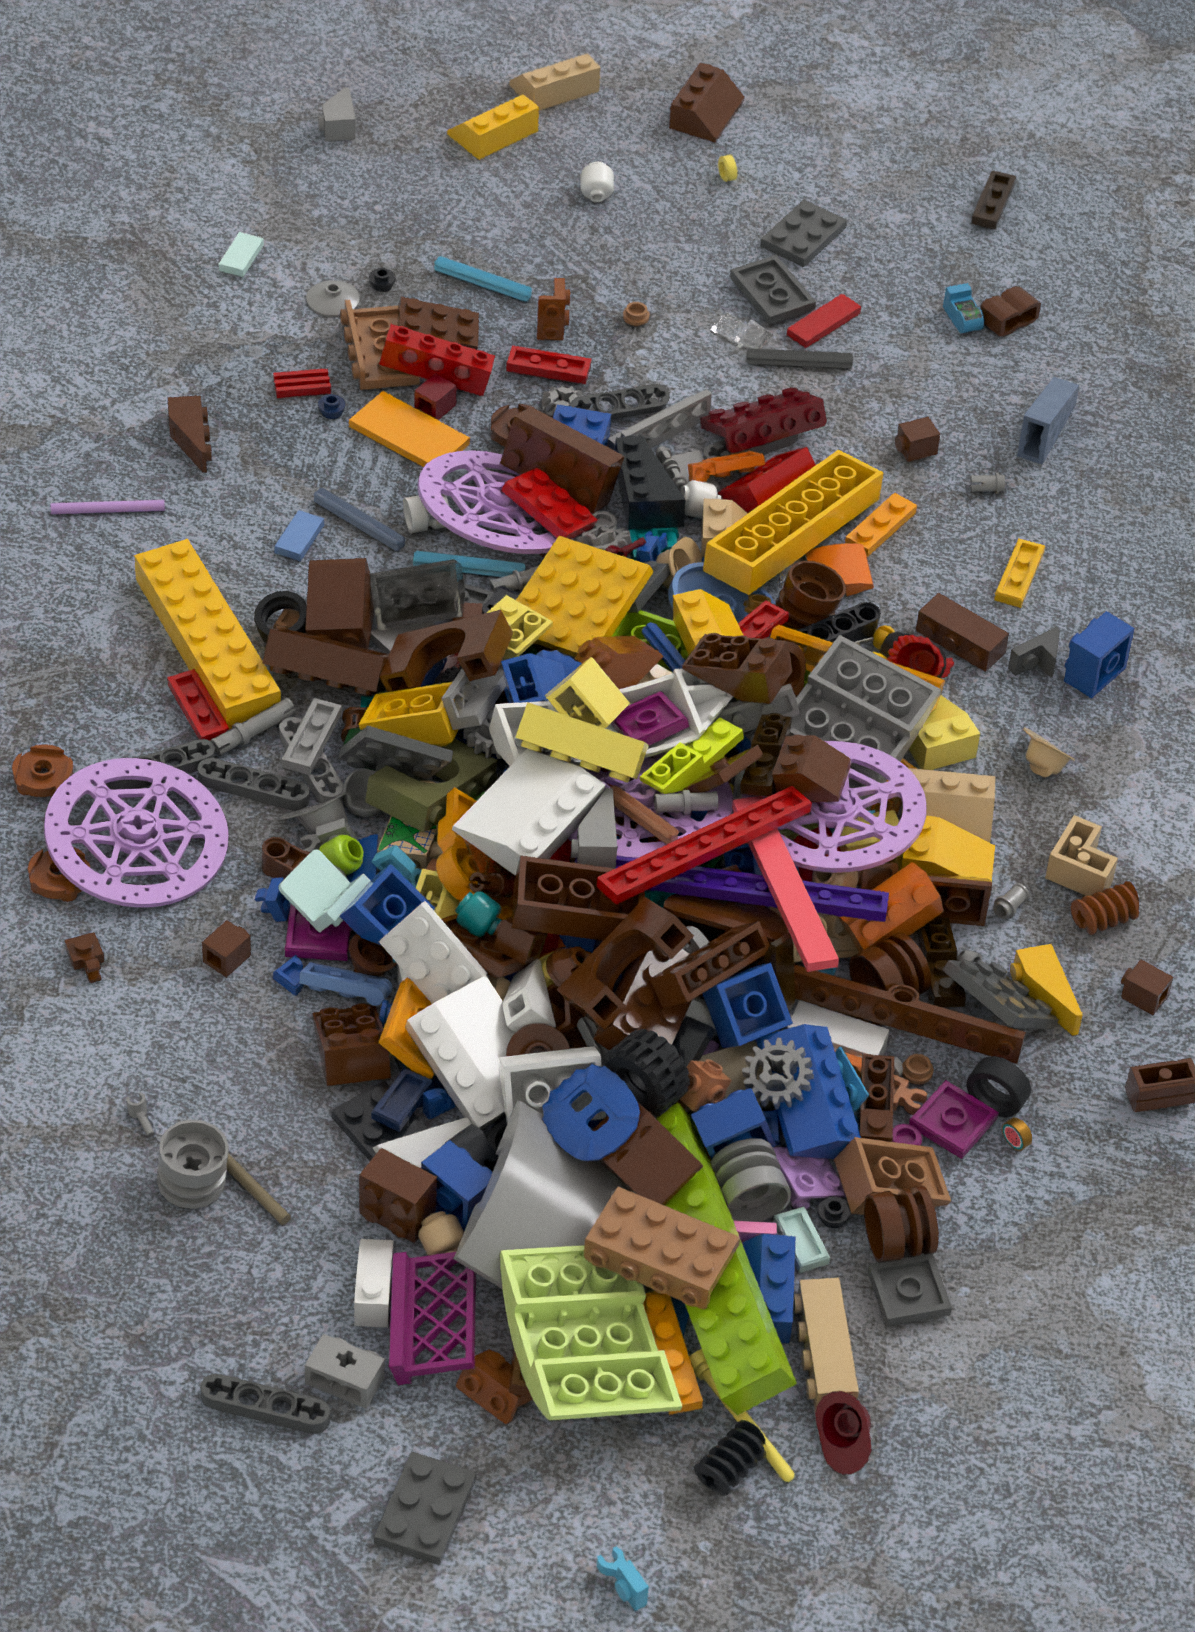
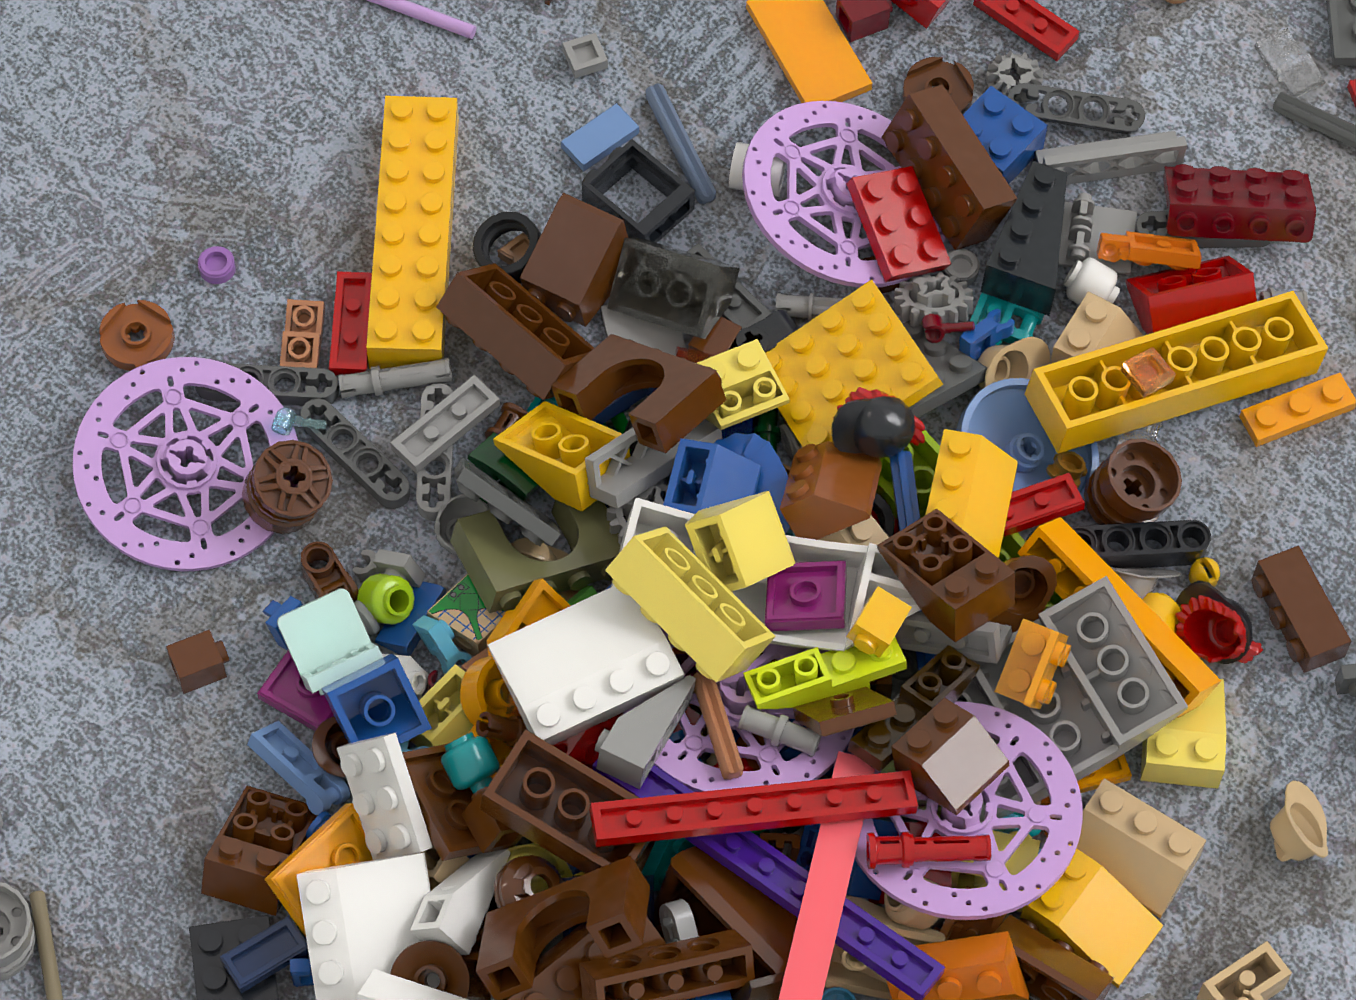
camera: 30 degrees right, 15 degrees up
dark orange plate [28,846,90,902] -> none
reddish brown plate [64,932,104,983] -> none
blue tile [273,955,304,996] -> none
light grey piece [279,792,348,834] -> none
medium azure axle [413,551,526,577] -> none
orange slope [806,543,874,597] -> none
none -> medium lavender tile [198,246,236,284]
none -> reddish brown wheel [242,440,333,534]
none -> clear light blue hand [271,408,327,436]
none -> nougat slope [280,299,325,368]
none -> light grey plate [562,33,608,78]
none -> black window [582,139,695,254]
none -> black hair [831,387,925,458]
none -> yellow brick [846,586,912,657]
none -> red pin [866,832,991,869]
none -> light orange bracket [994,618,1071,710]
none -> clear orange plate [1120,347,1176,398]

